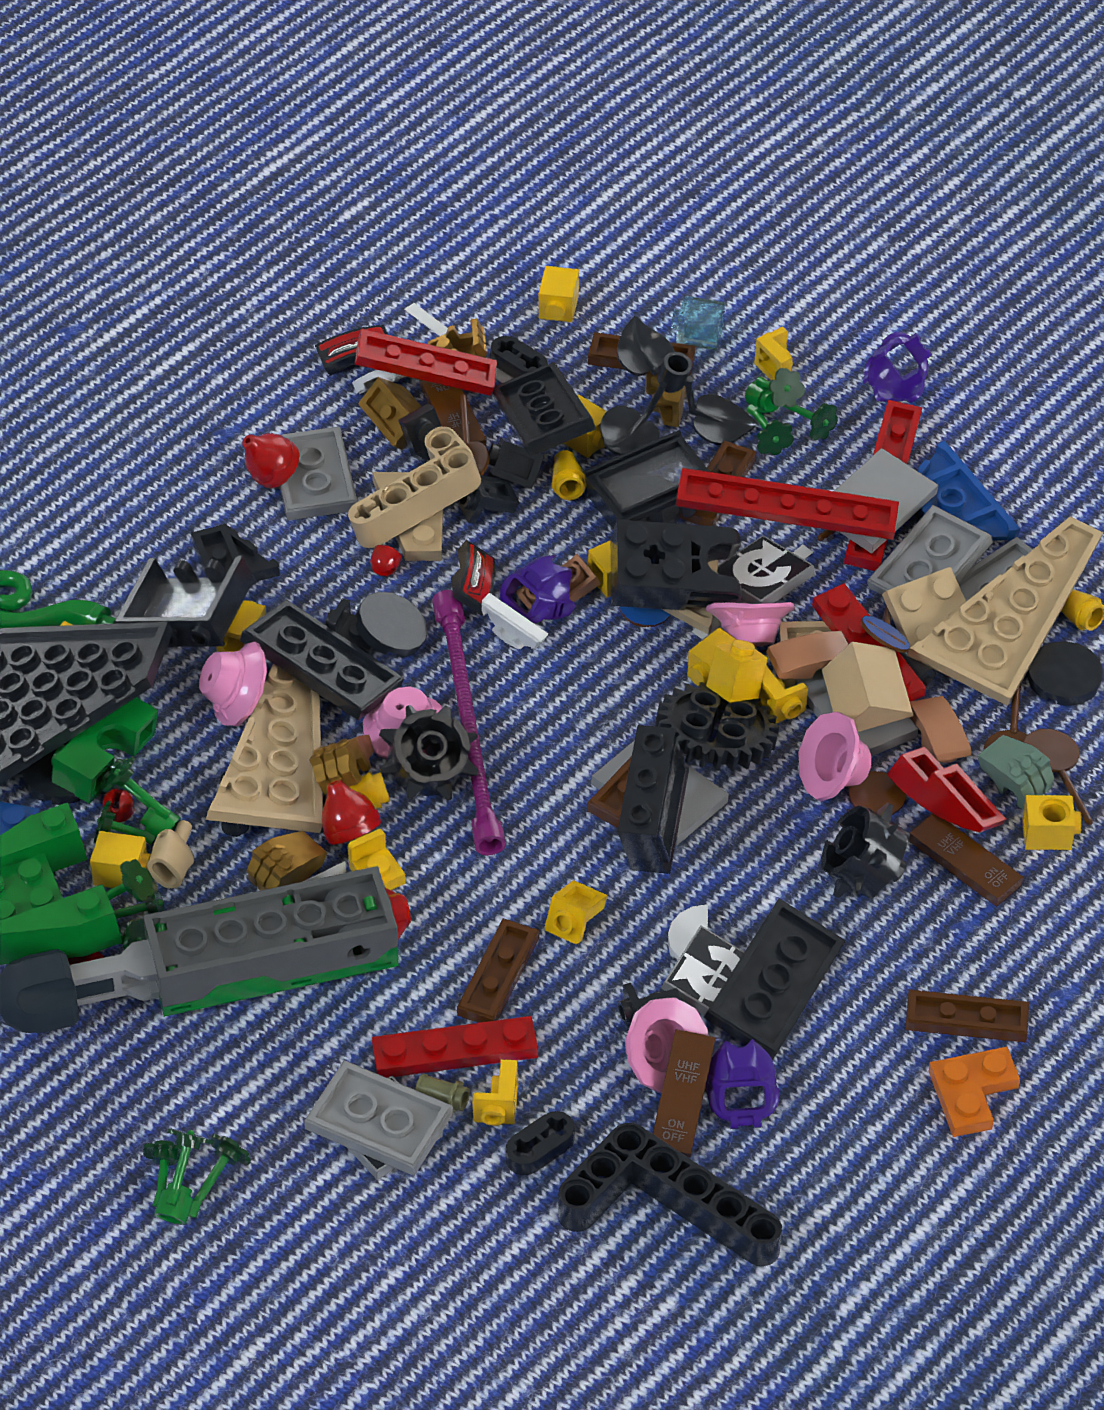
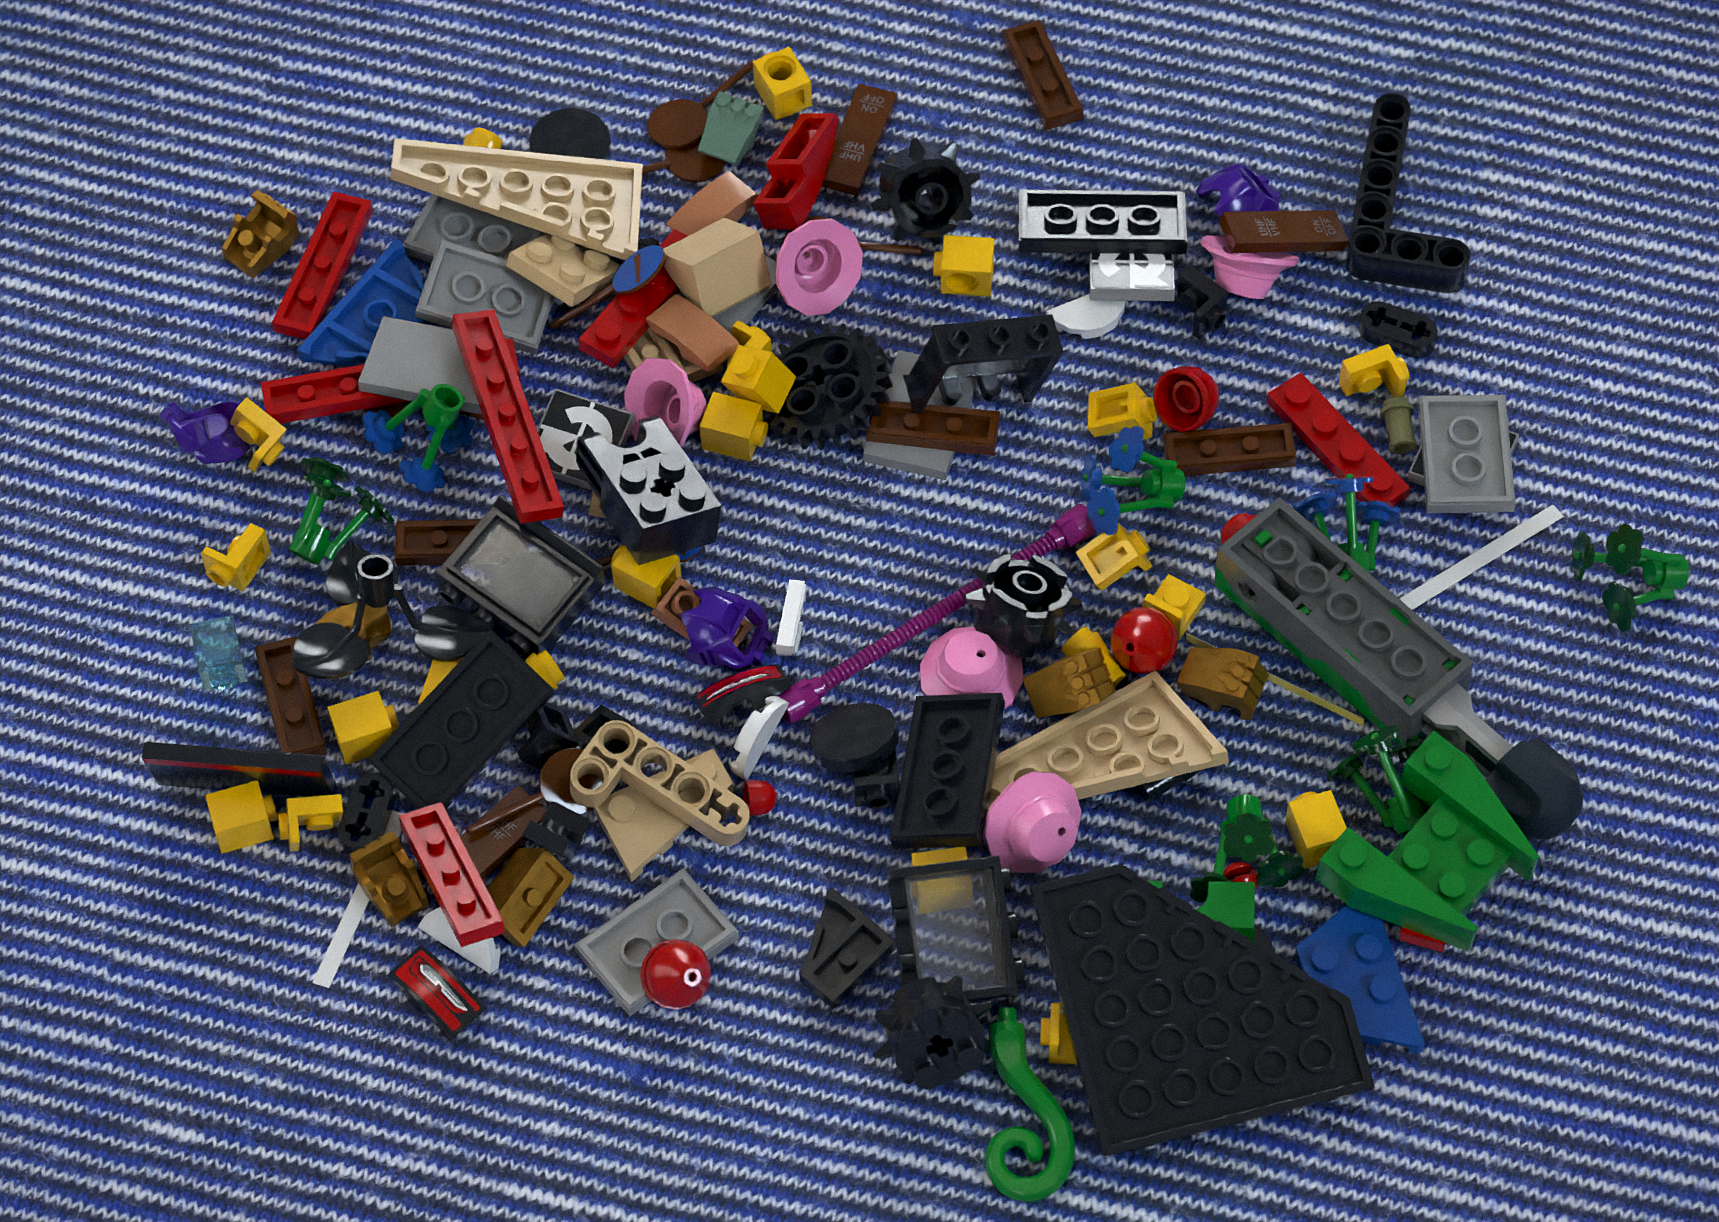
camera: 115 degrees left, 10 degrees up
tan piece [147,820,194,889] -> none
orange plate [928,1047,1020,1137] -> none
none -> black tile [142,742,337,797]
none -> pearl gold hand [222,190,300,278]
none -> yellow bracket [230,397,287,472]
none -> red plate [272,191,373,340]
none -> yellow bracket [278,794,343,852]
none -> yellow brick [327,690,399,765]
none -> plant [362,384,473,492]
none -> white tile [730,696,789,780]
none -> black brick [873,976,992,1090]
none -> yellow brick [933,235,994,297]
none -> yellow bracket [1075,523,1153,591]
none -> plant [1080,426,1186,535]
none -> red helmet [1153,366,1220,432]
none -> plant [1293,474,1400,574]
none -> white sticker [1400,505,1564,610]

